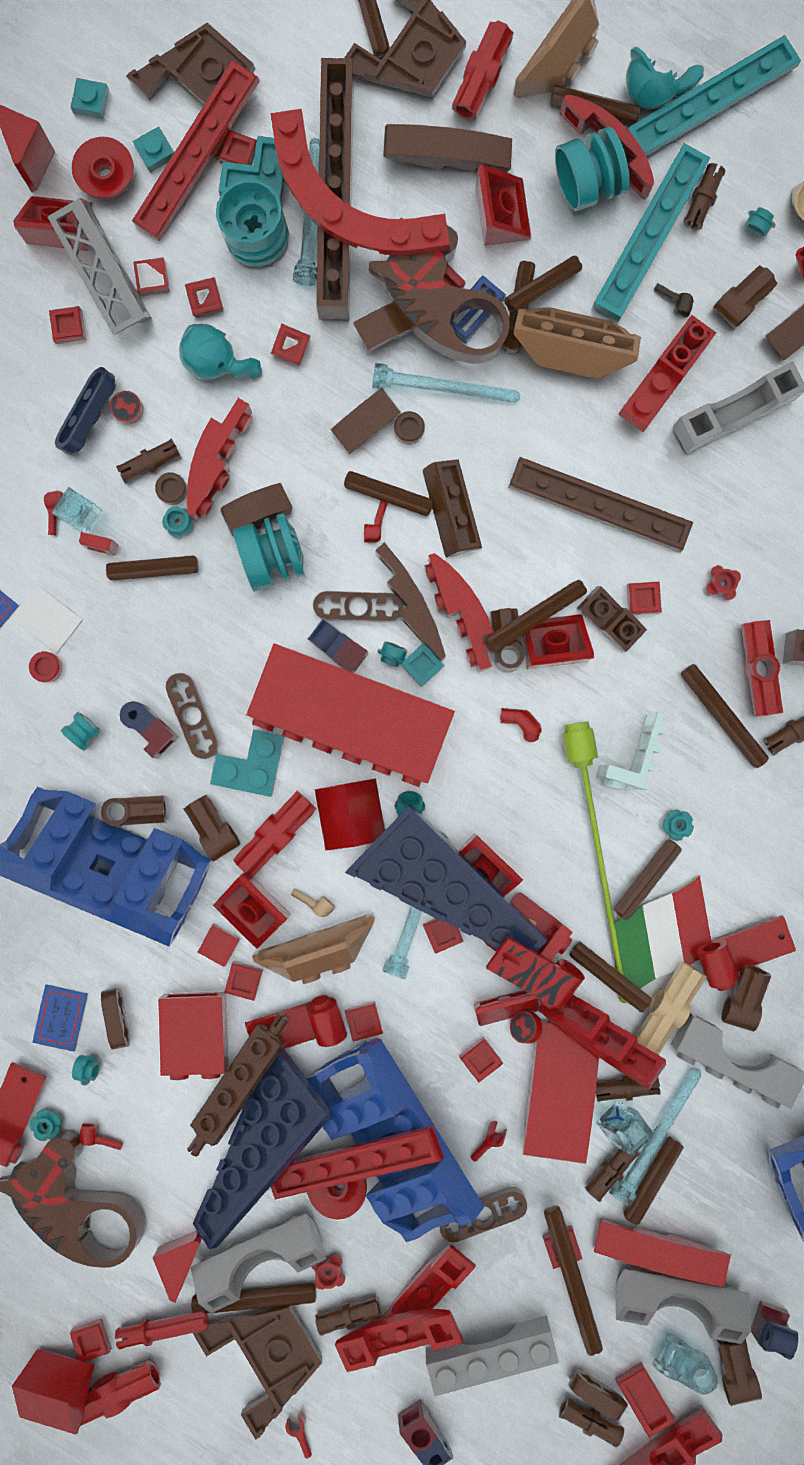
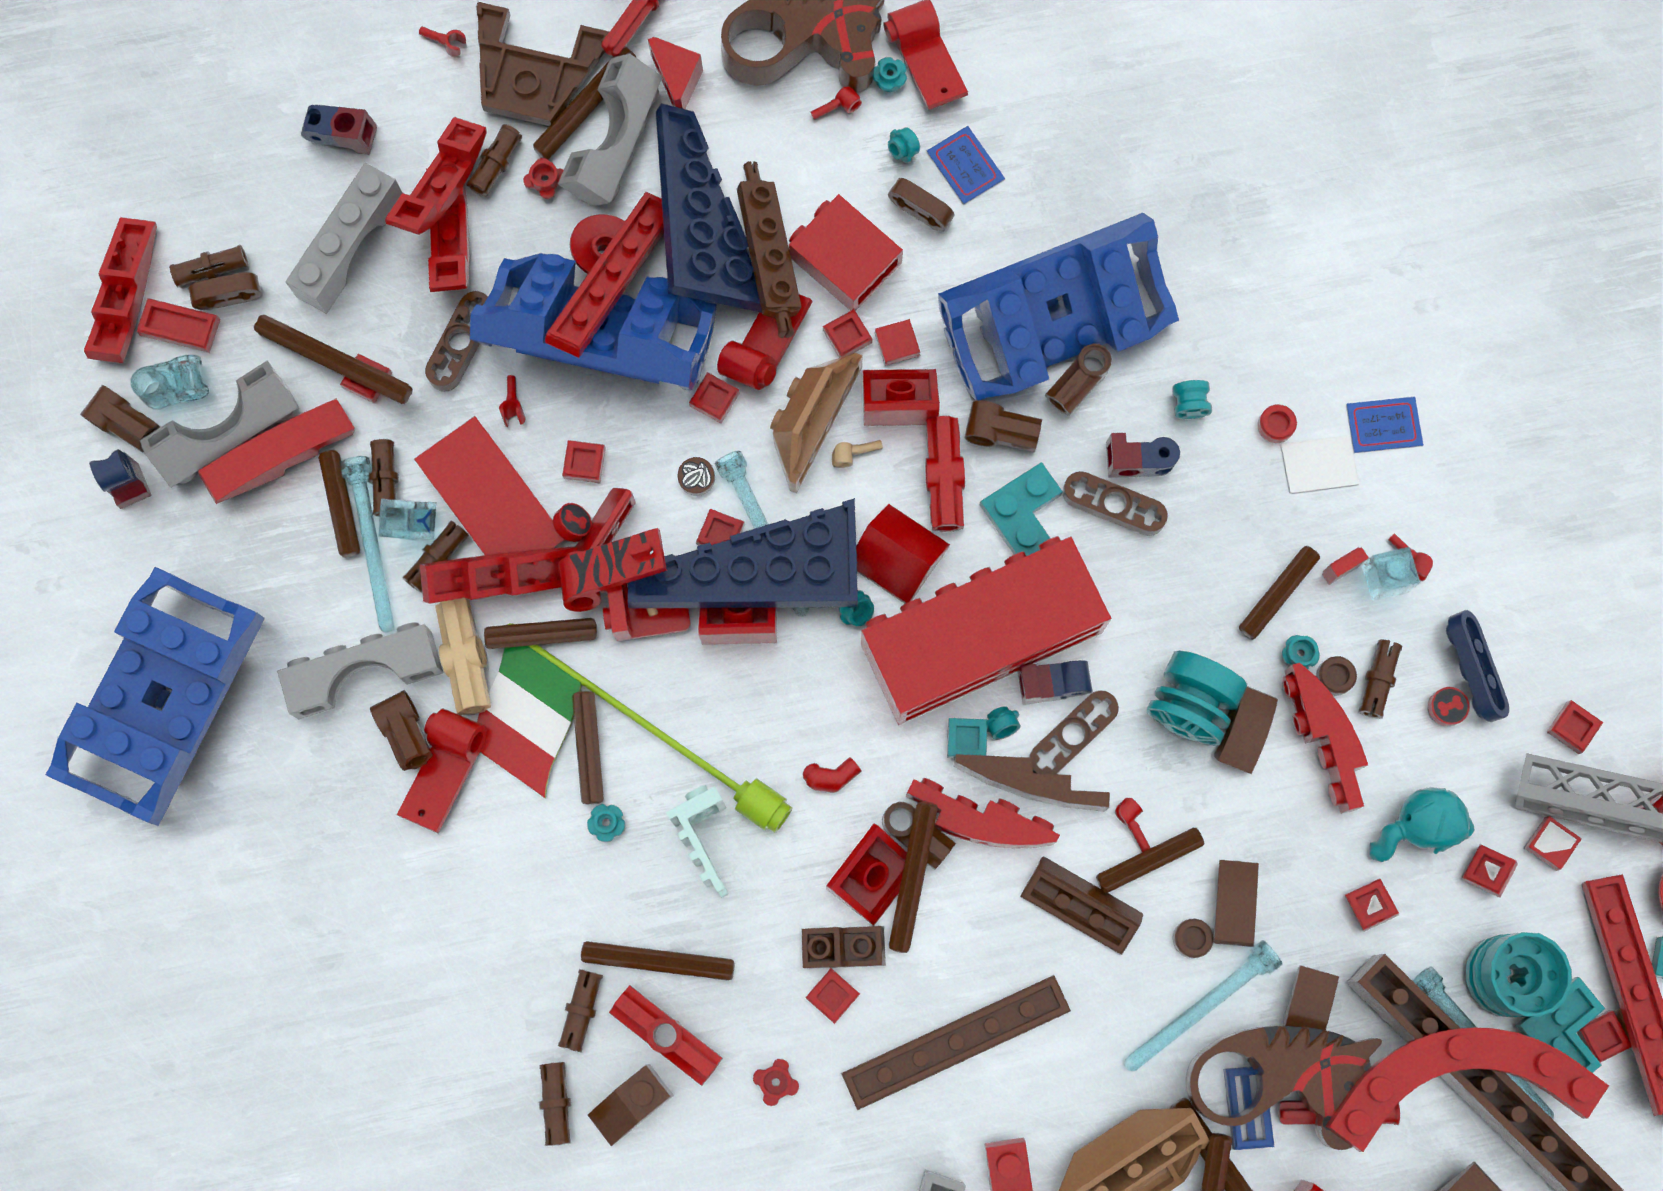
camera: 140 degrees right, 10 degrees down
none -> tile [677,457,715,496]

